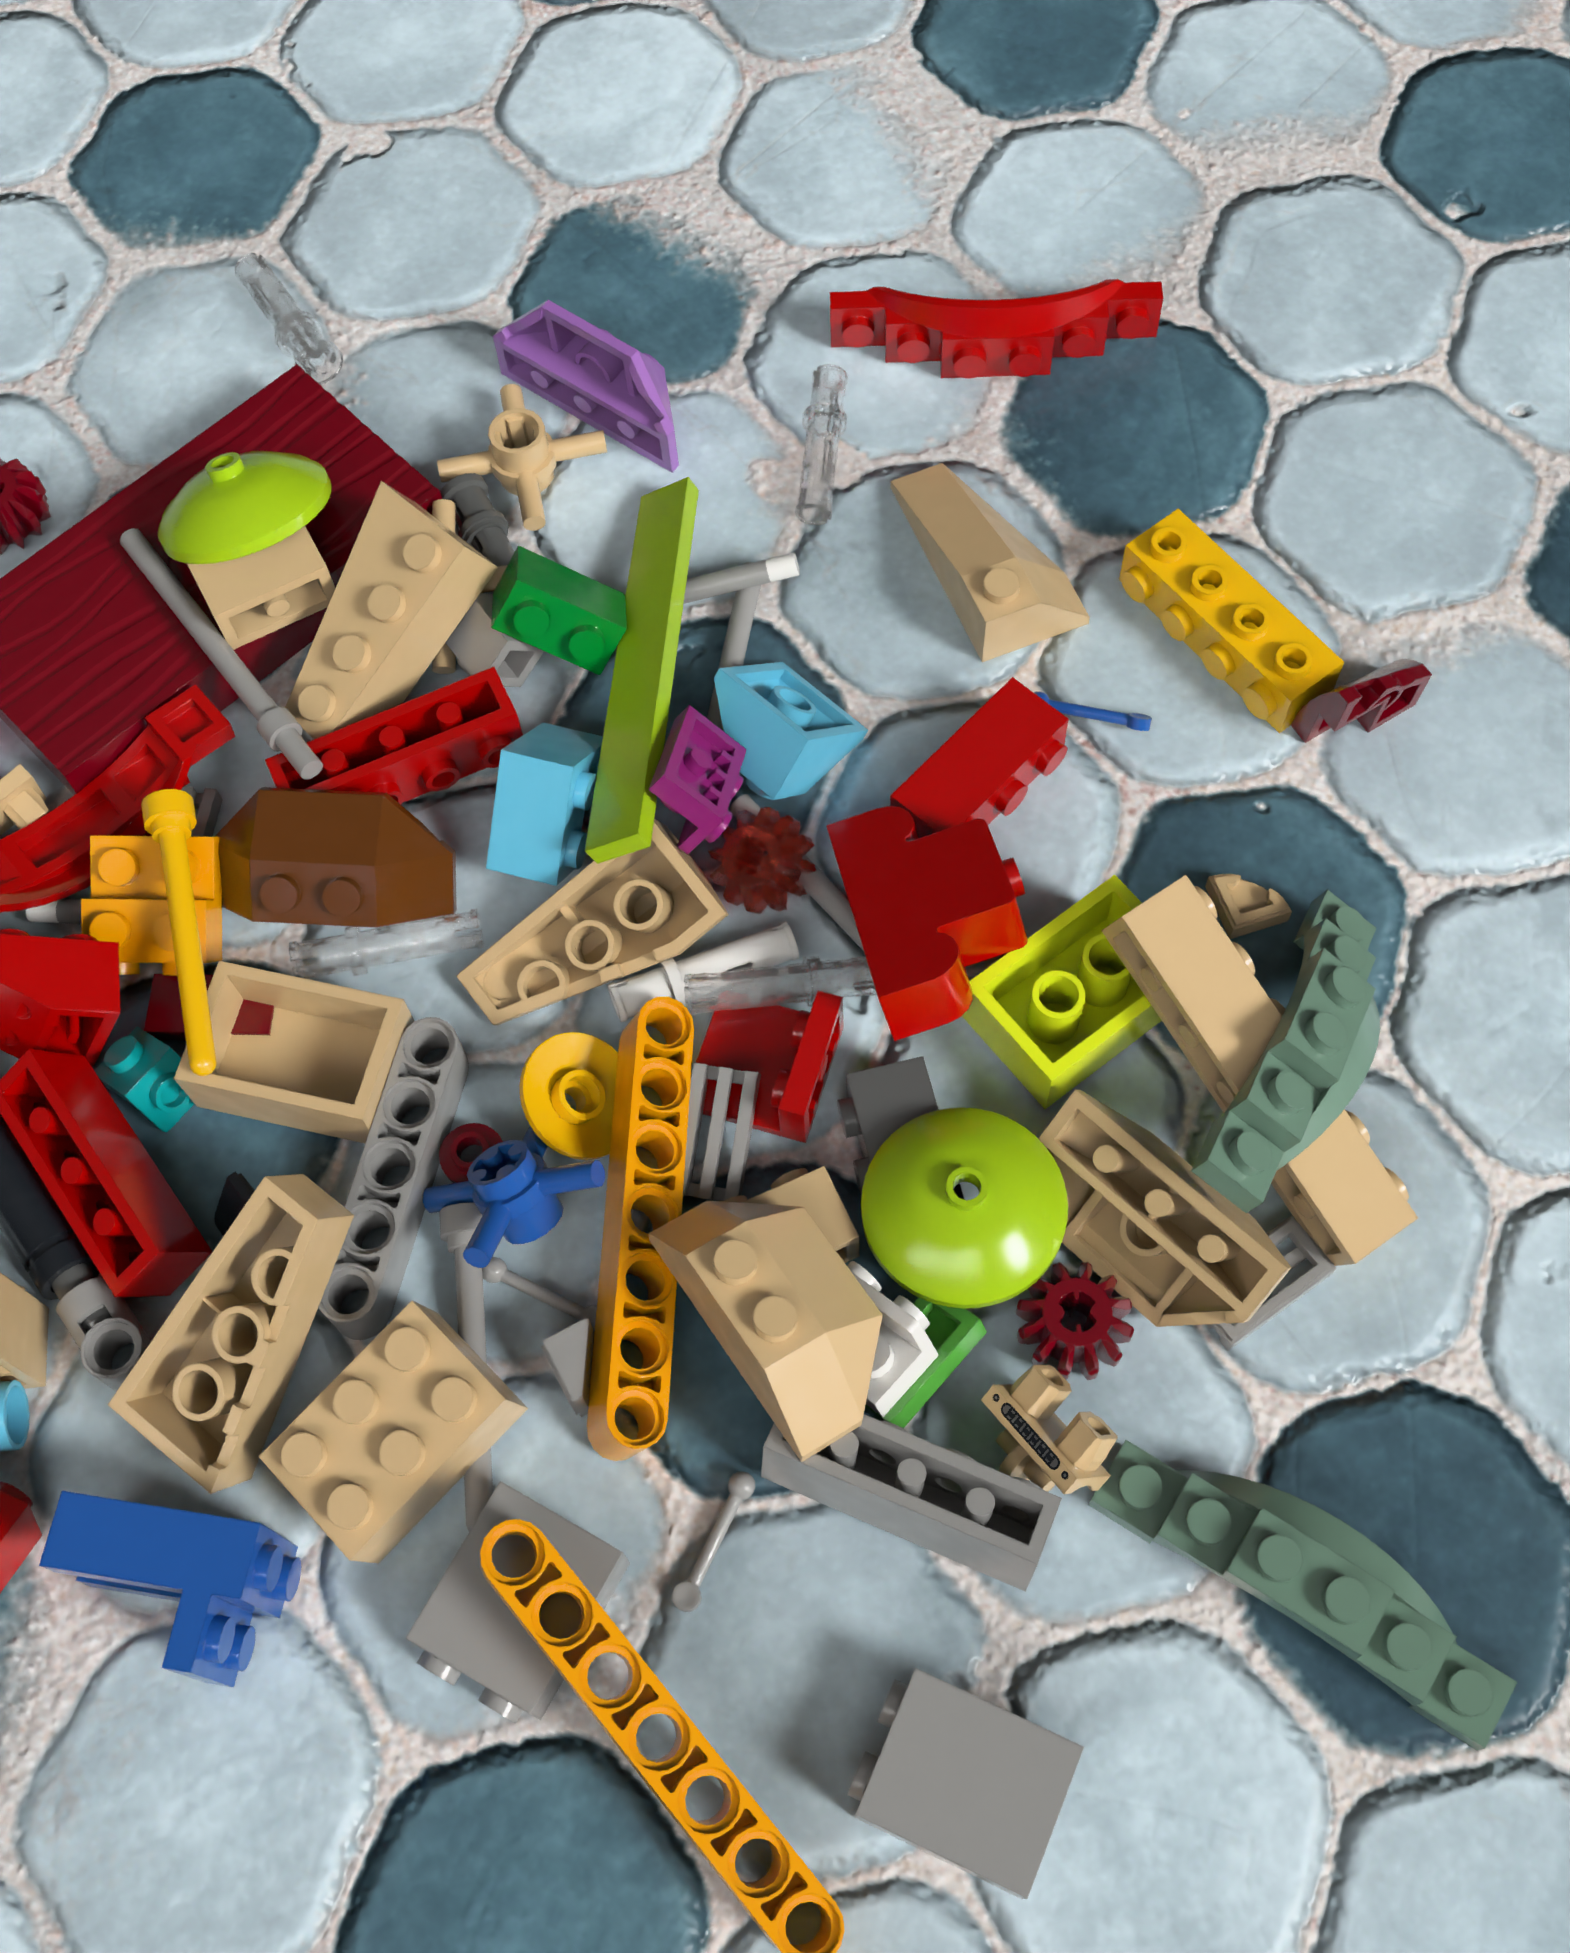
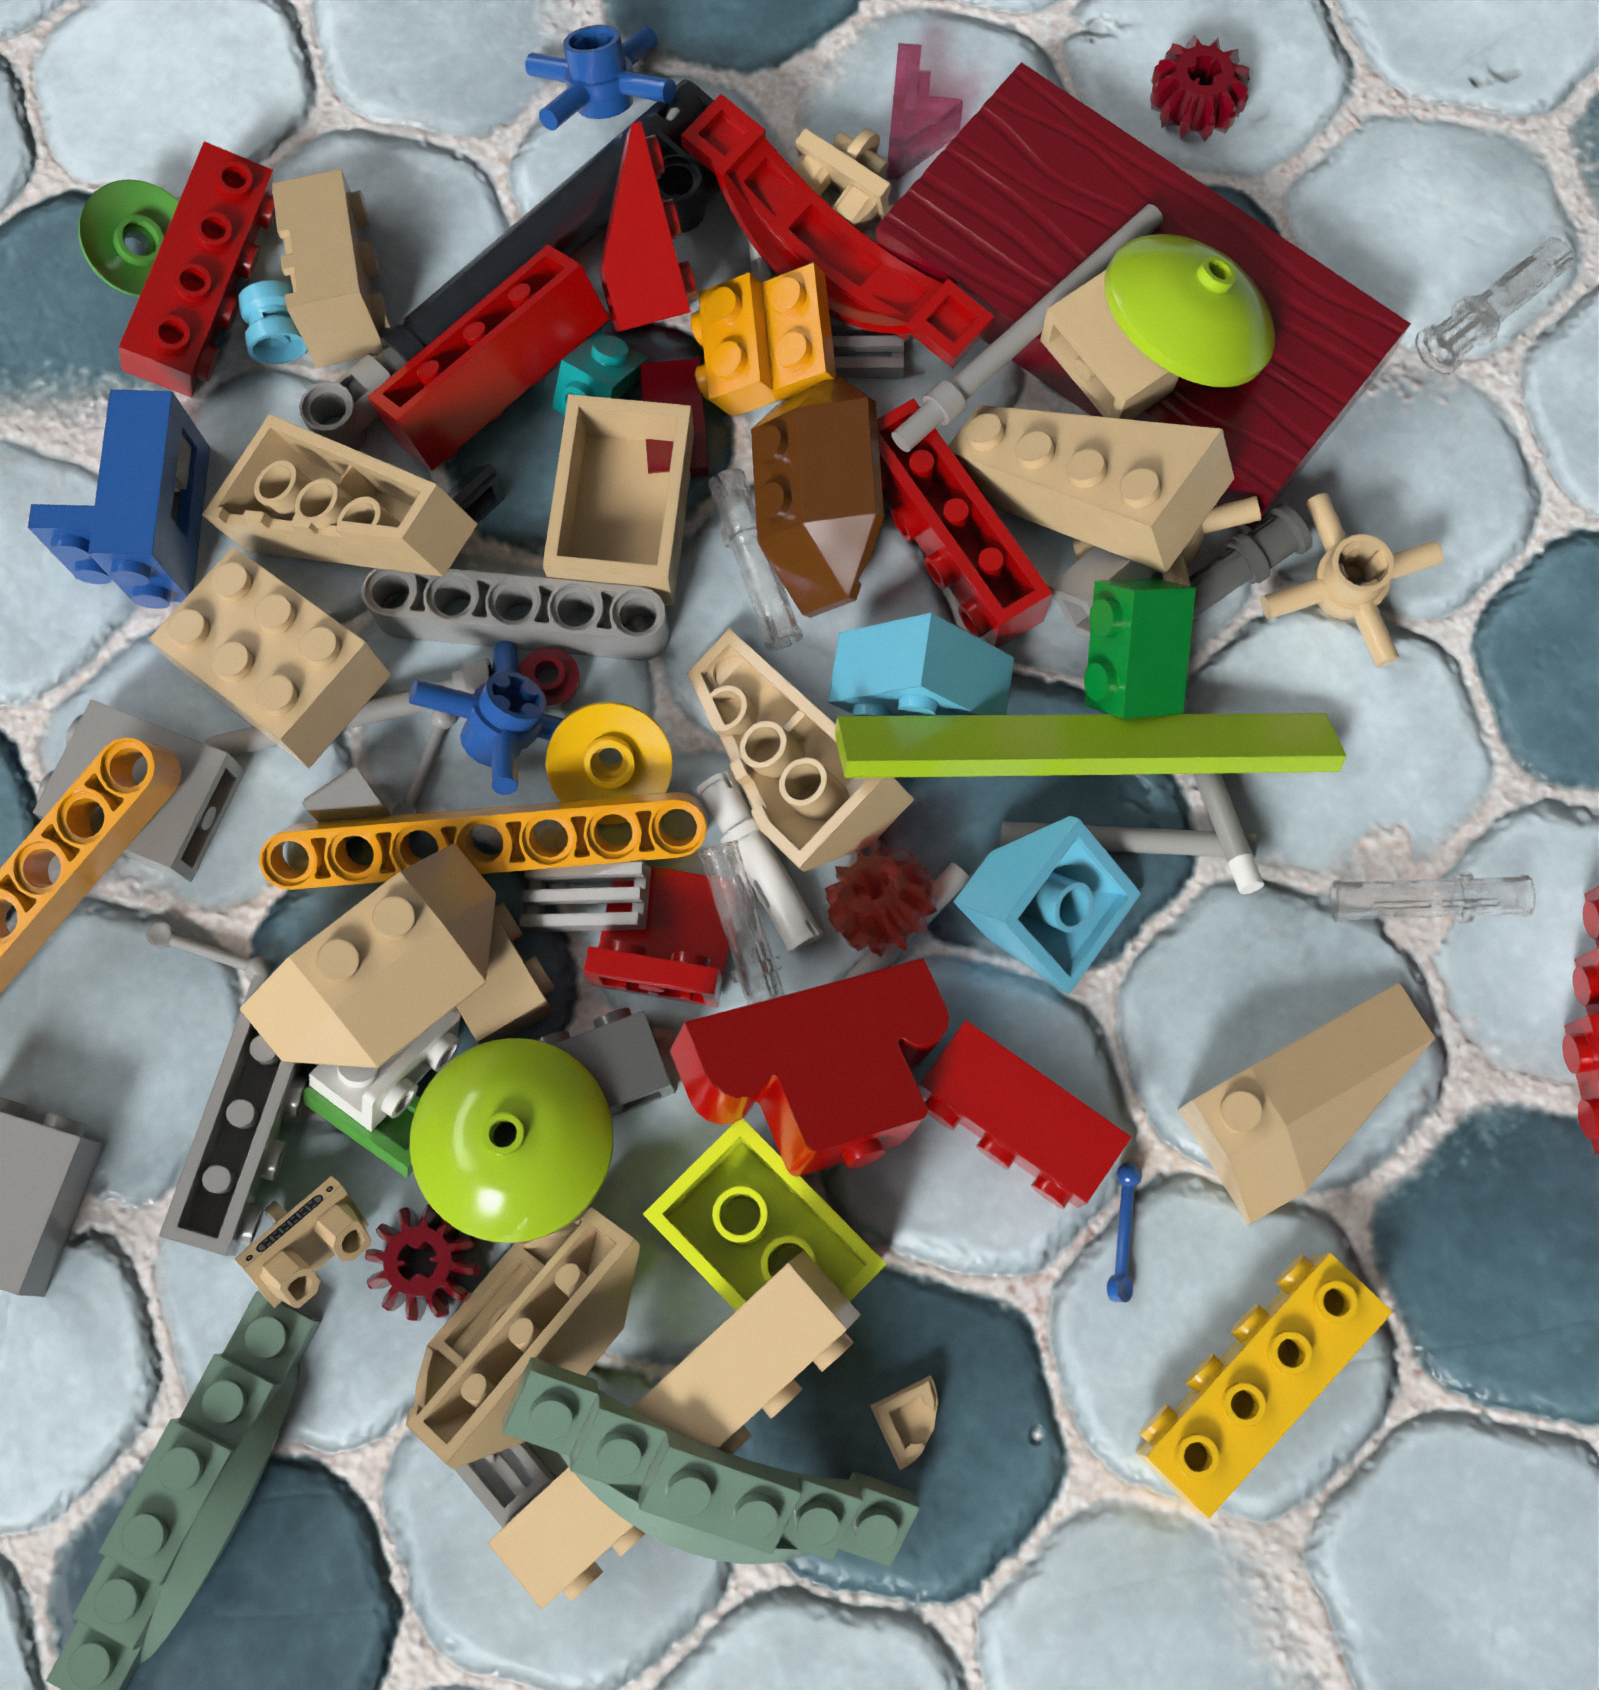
camera: 80 degrees right, 10 degrees up
yellow piece [141,789,217,1076] -> none
medium lavender wedge [493,300,679,473] -> none
magenta bracket [649,705,747,855] -> none
dark red slope [1291,659,1432,743] -> none

